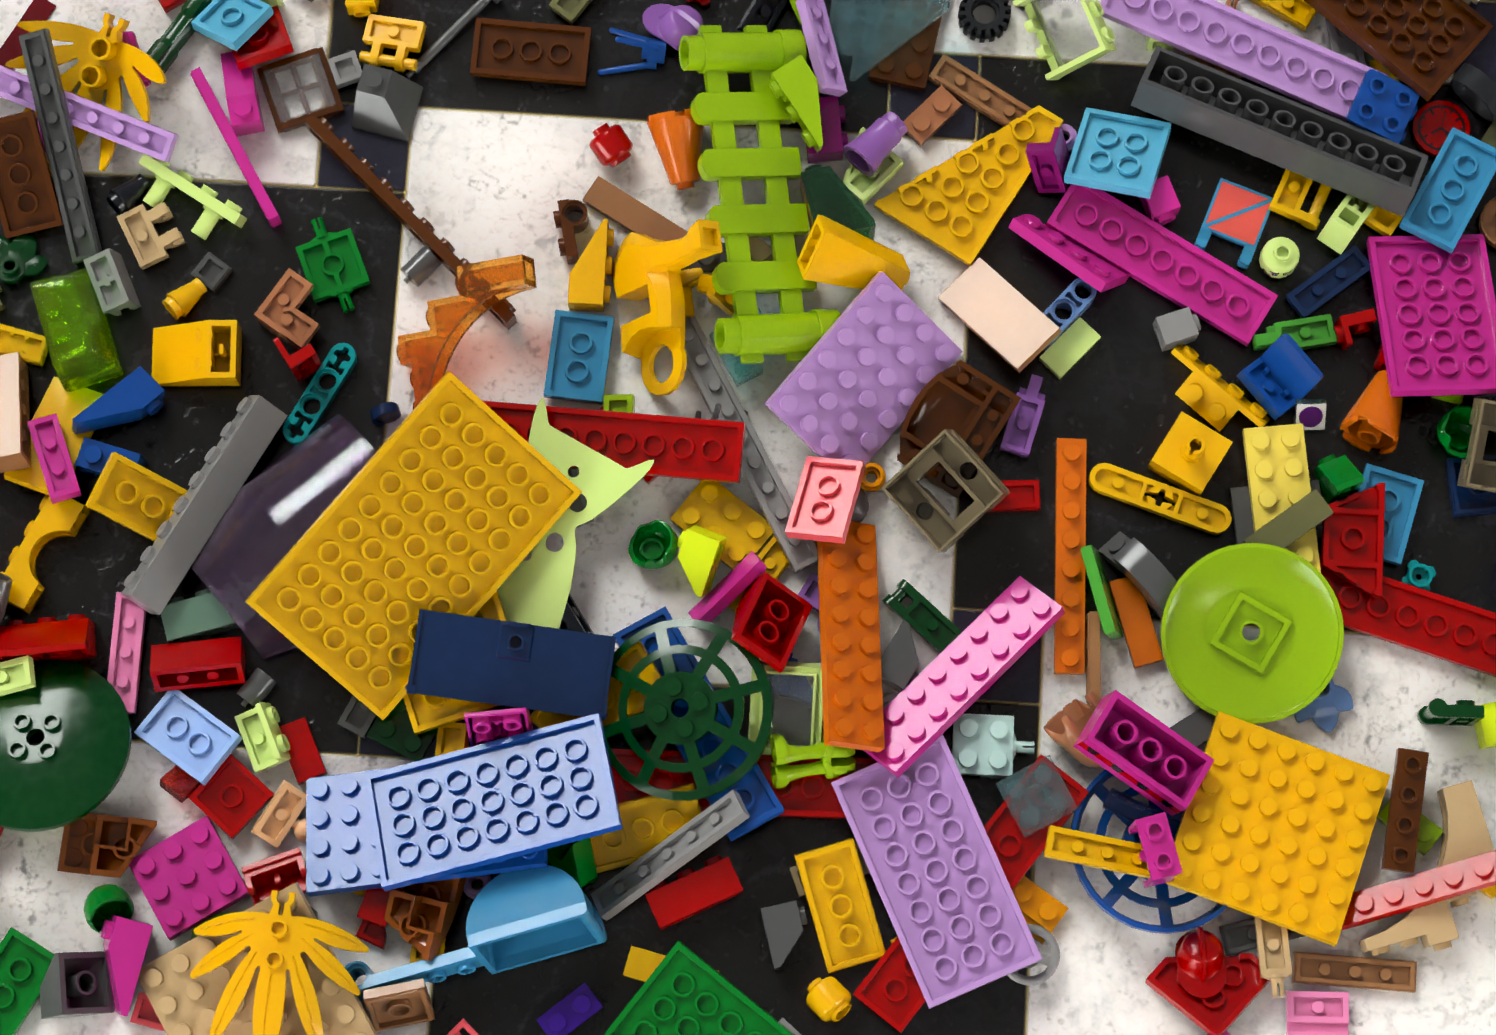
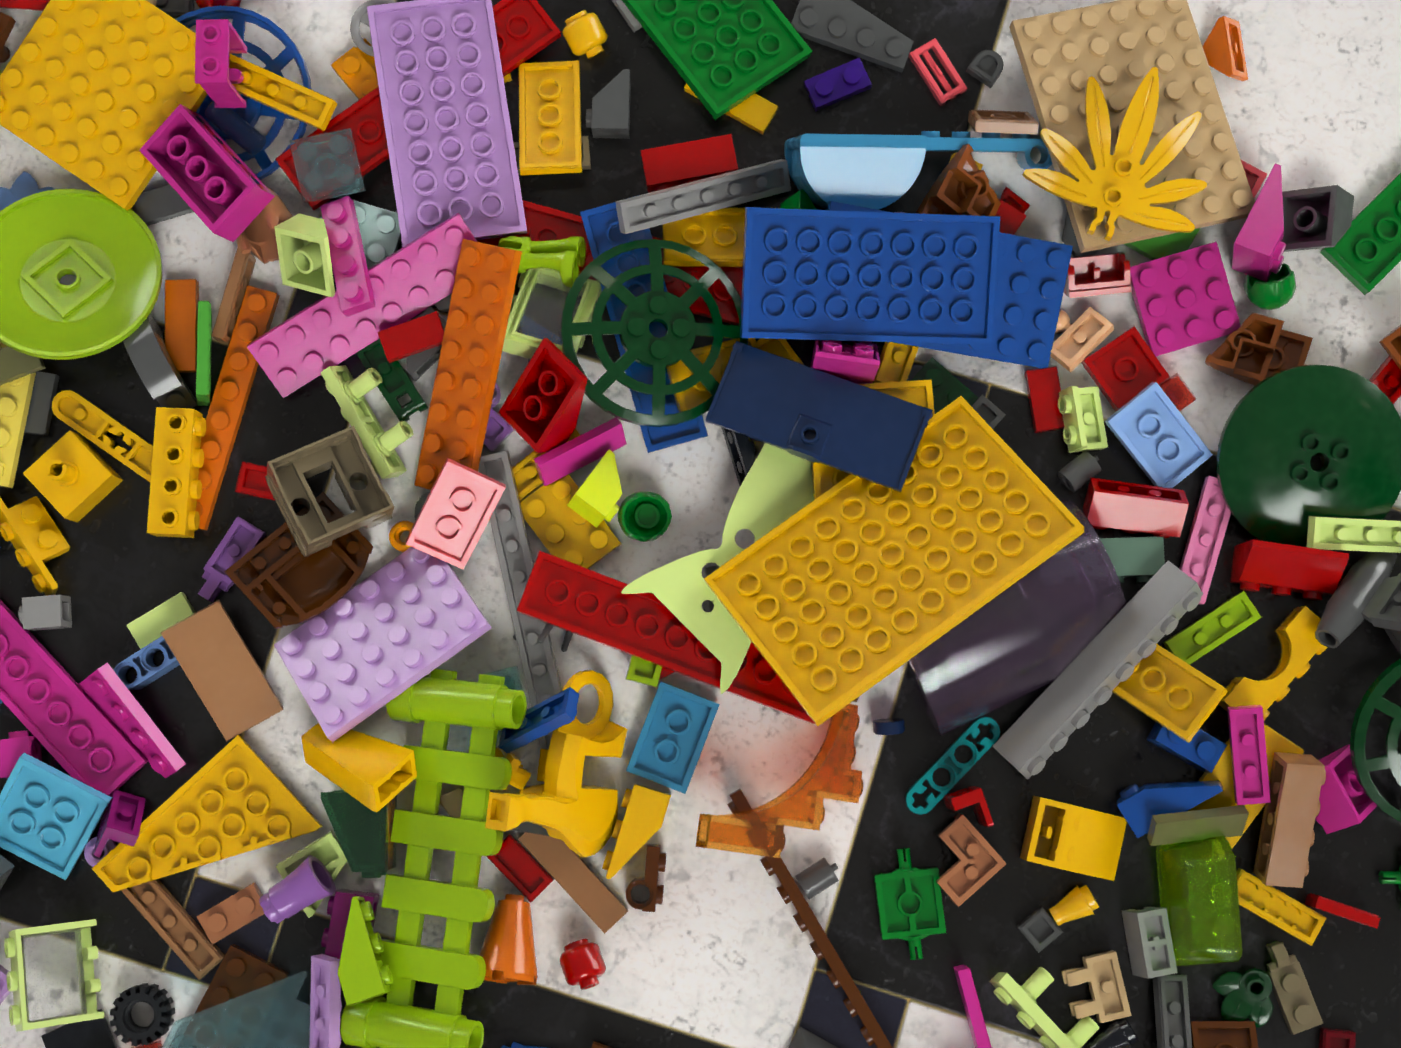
camera: 165 degrees left, 5 degrees up
none -> yellow brick [147,407,206,538]
none -> yellowish green slope [274,213,335,297]
none -> dark pink plate [320,195,375,317]
none -> yellowish green plate [321,365,414,479]
none -> red tile [378,311,445,363]
none -> red tile [487,833,554,903]
none -> blue plate [498,687,579,754]
none -> olive tile [1147,805,1249,846]
none -> lime plate [1163,591,1262,665]

